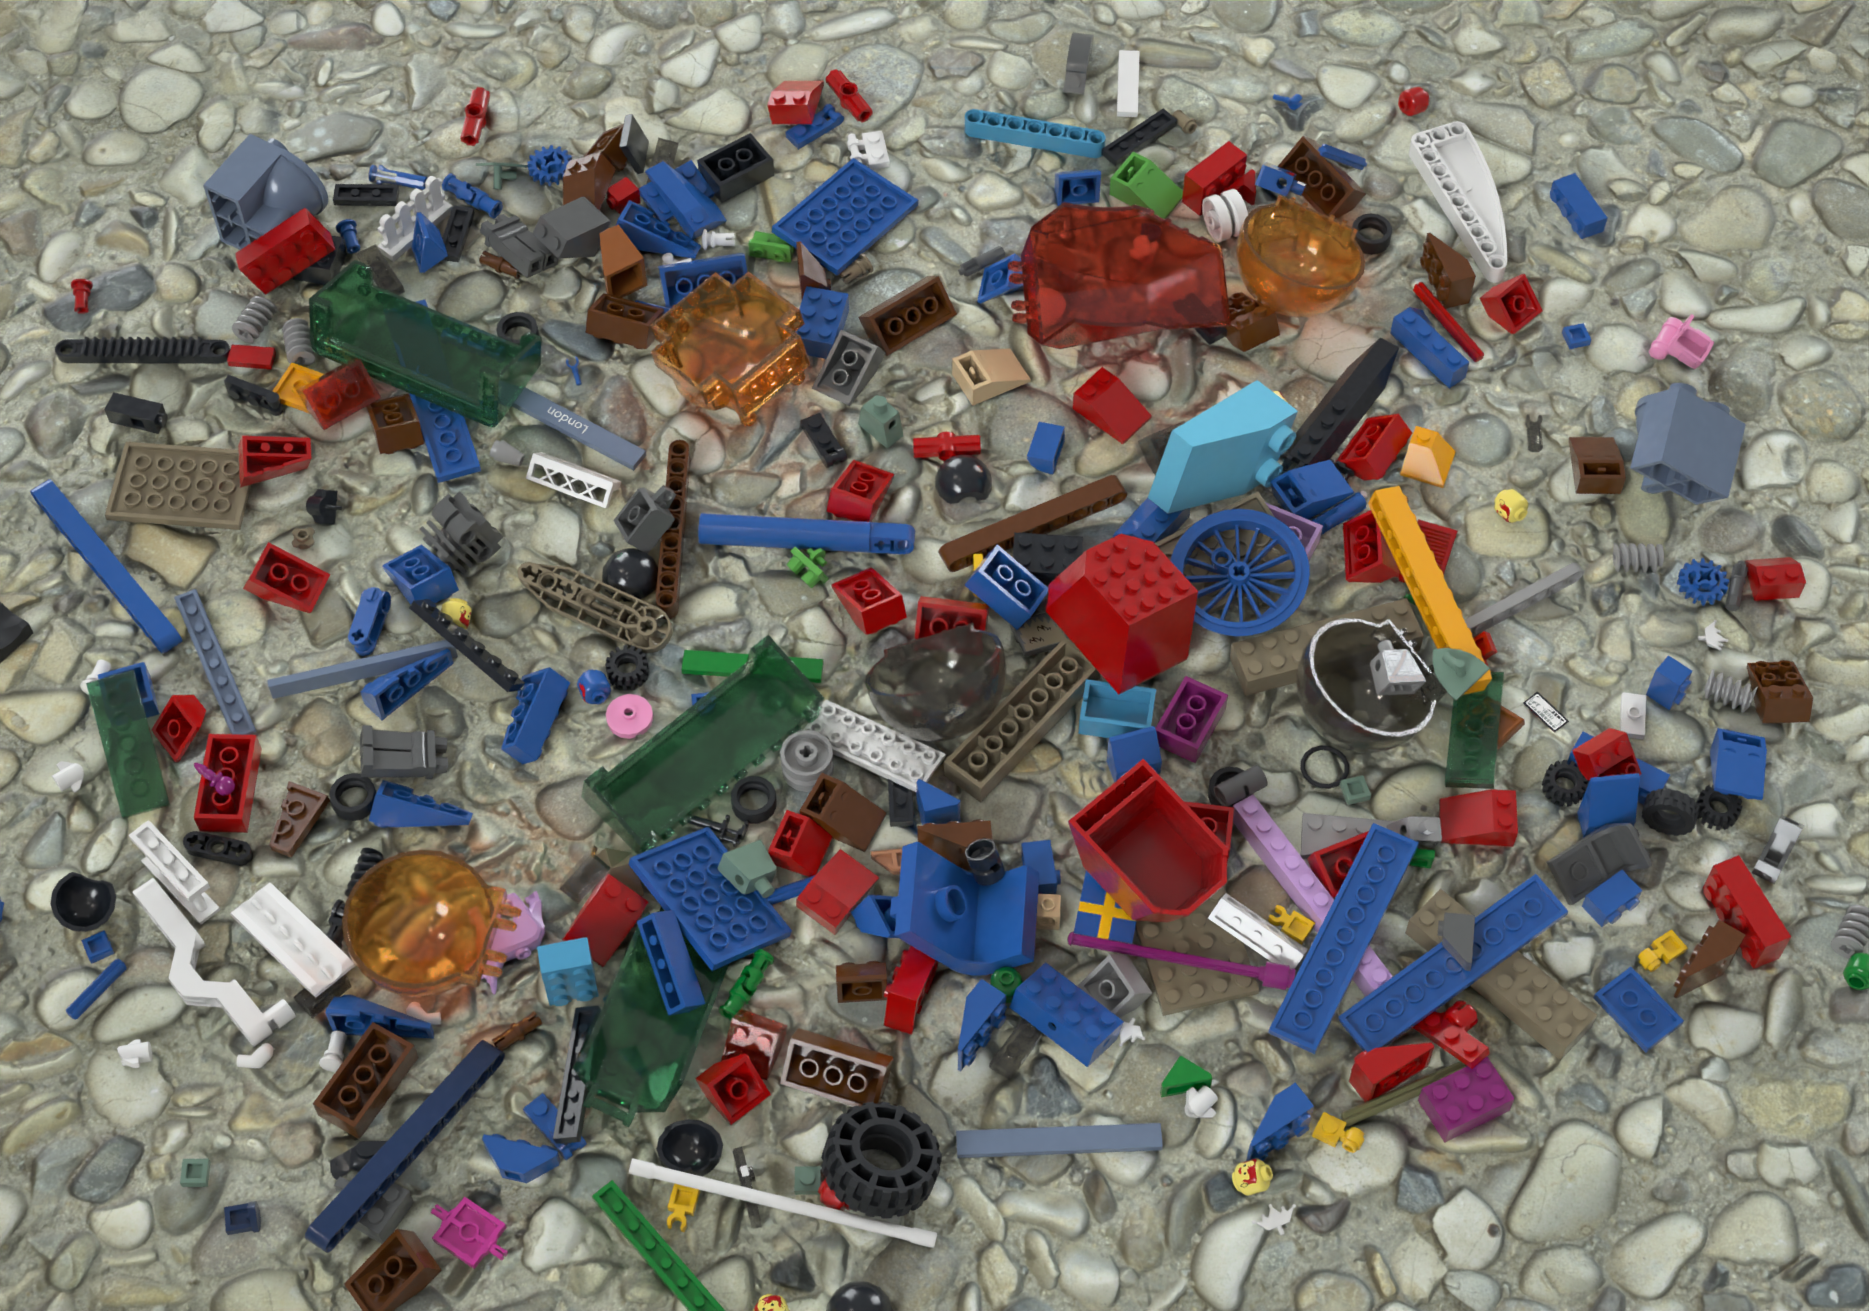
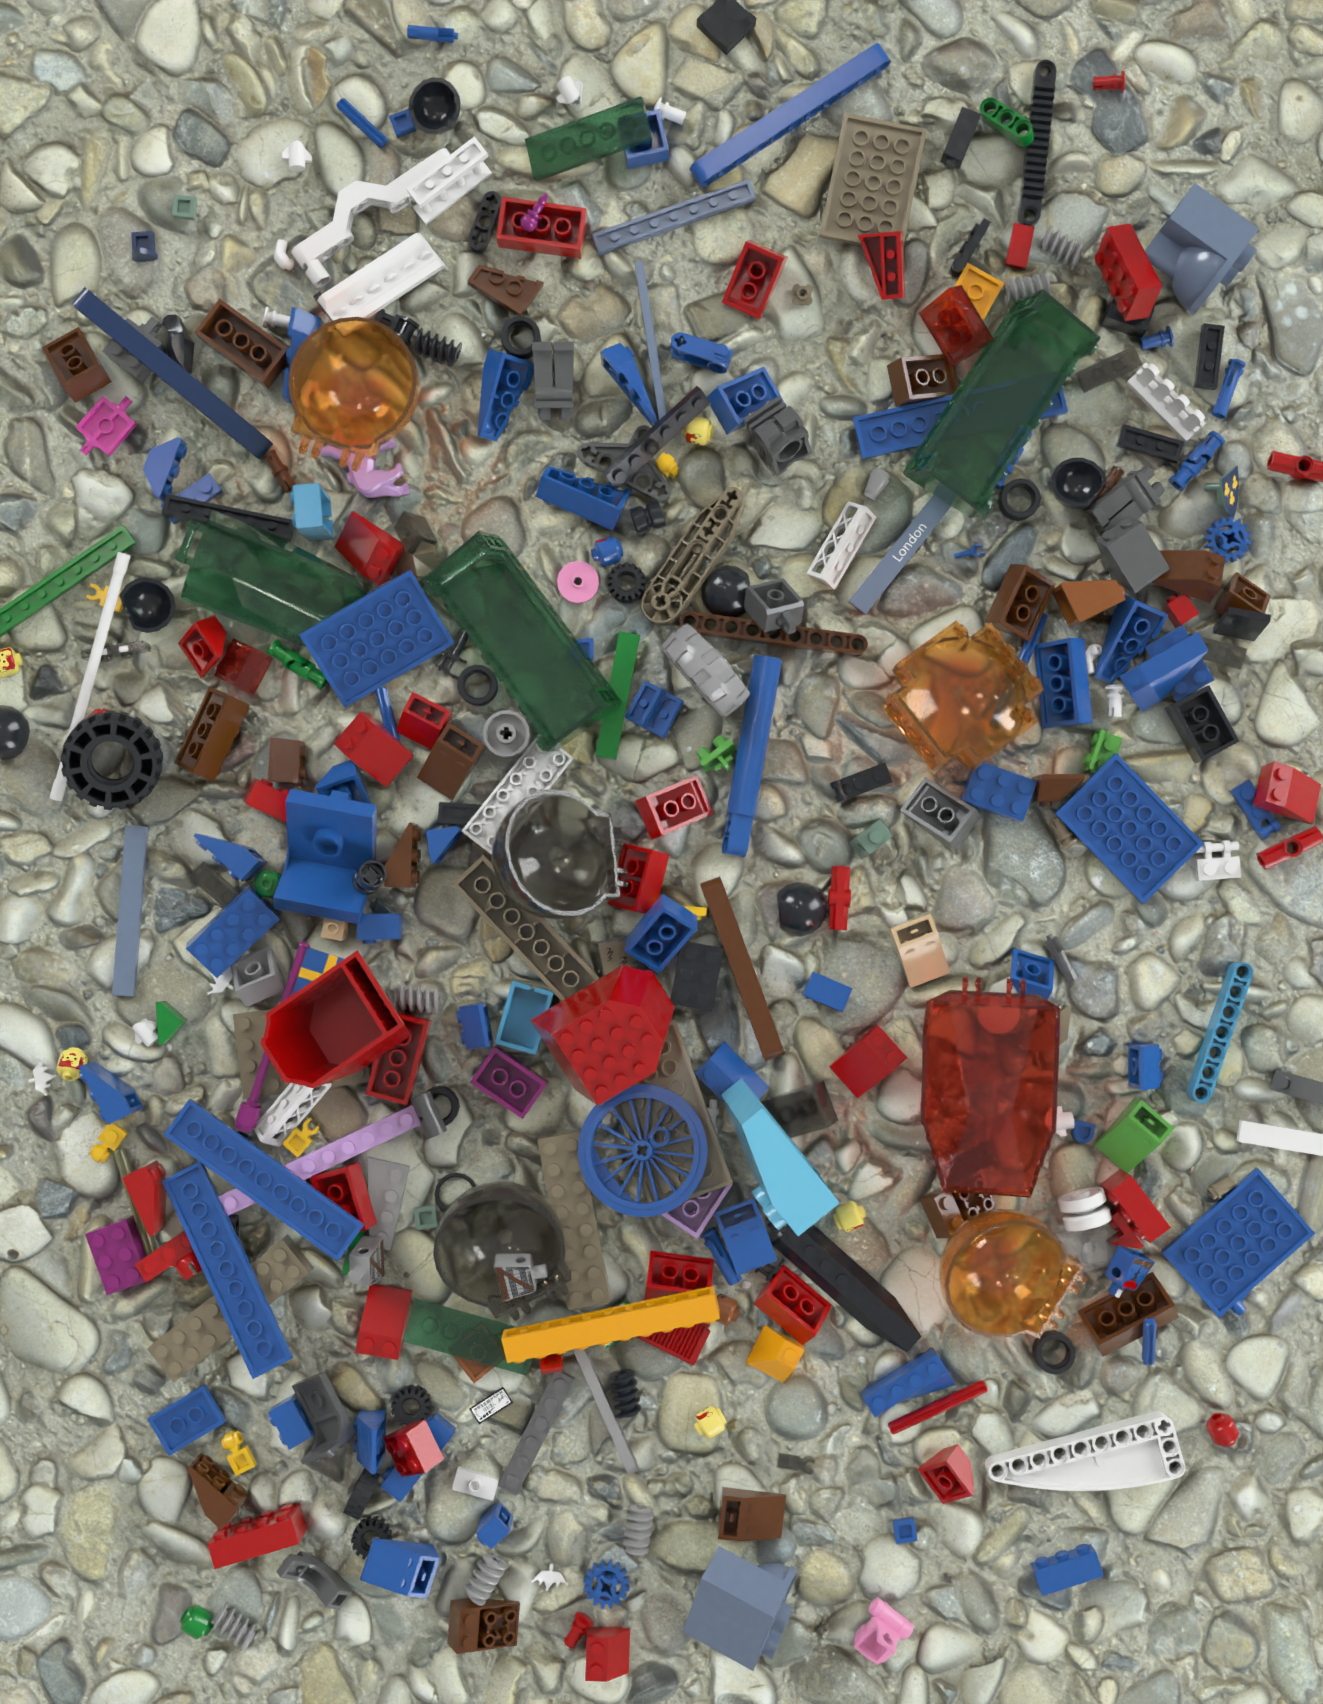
camera: 90 degrees right, 30 degrees up
red slope [151,695,206,762] -> none
black piece [306,489,342,524] -> none
blue slope [412,212,448,273] -> none
blue brick [637,910,706,1016] -> none
sand green torso [718,840,777,898] -> none
sand green plate [794,1166,821,1195] -> none
red slope [826,460,895,522] -> none
reddish brown slope [858,276,957,356] -> none
nougat tile [871,849,902,875] -> none
black plate [1102,108,1177,167] -> none
reddish brown slope [1420,233,1476,309] -> none
sand green shield [1432,648,1490,701] -> none
dark grey slope [1437,912,1475,971] -> none
dark grey piece [1725,561,1748,612] -> none
none -> flat silver plate [498,1372,575,1496]
none -> red pin [564,1611,594,1649]
none -> dark grey beam [577,425,671,503]
none -> black piece [610,1369,642,1418]
none -> blue slope [625,680,684,739]
none -> black wheel [629,500,666,536]
none -> yellow plate [656,452,679,479]
none -> light grey wheel [661,623,750,717]
none -> green beam [980,97,1034,147]
none -> black cylinder [1051,458,1106,509]
none -> blue plate [1160,1168,1315,1318]

